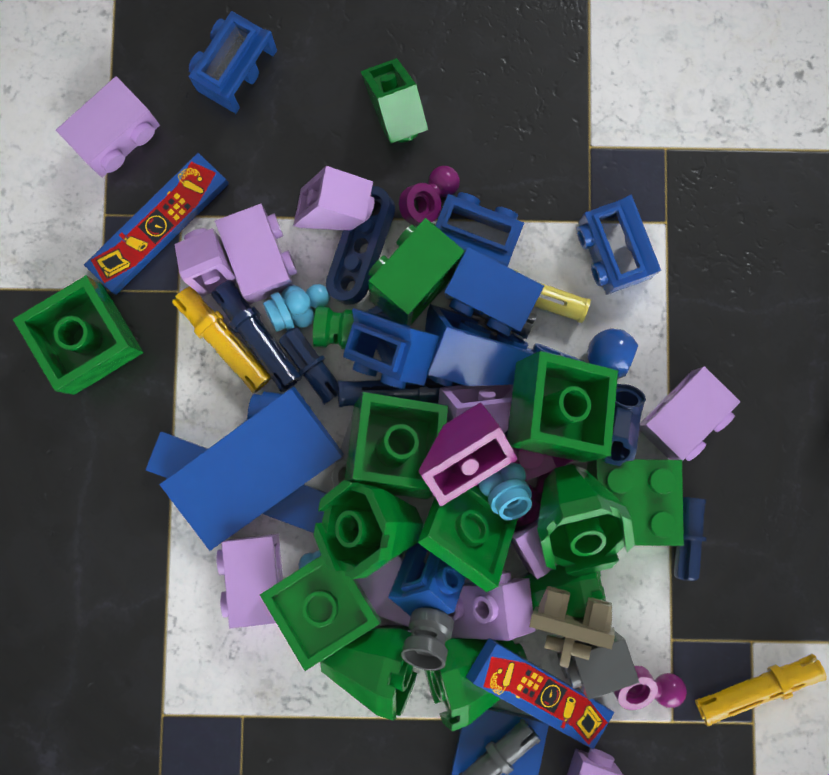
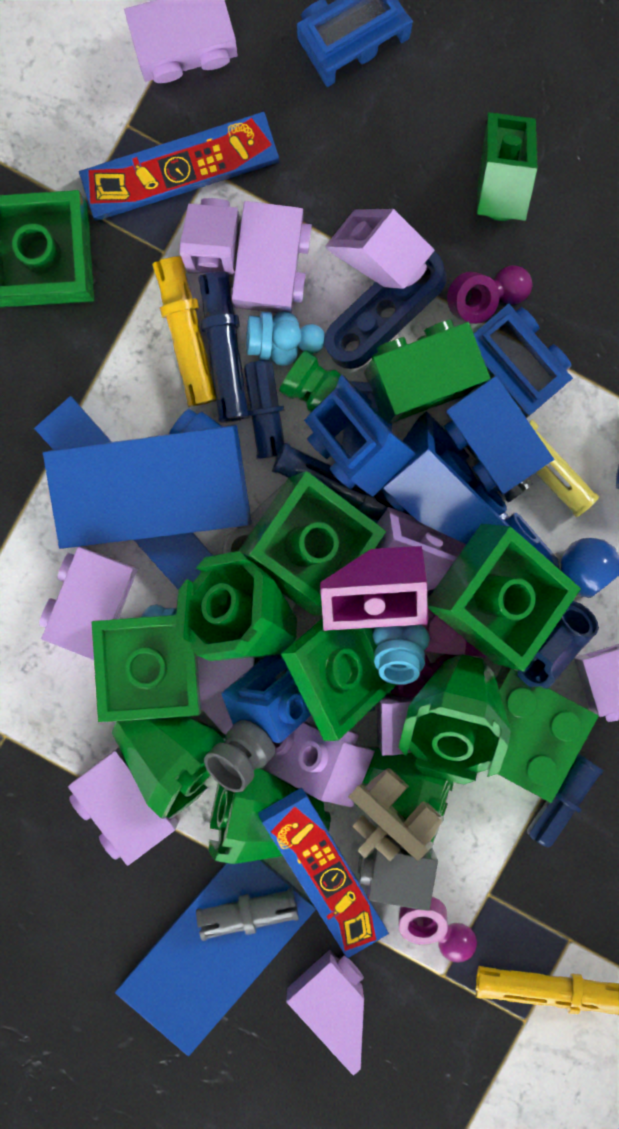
camera: 25 degrees right, 5 degrees up
none -> lavender brick [68,747,179,866]

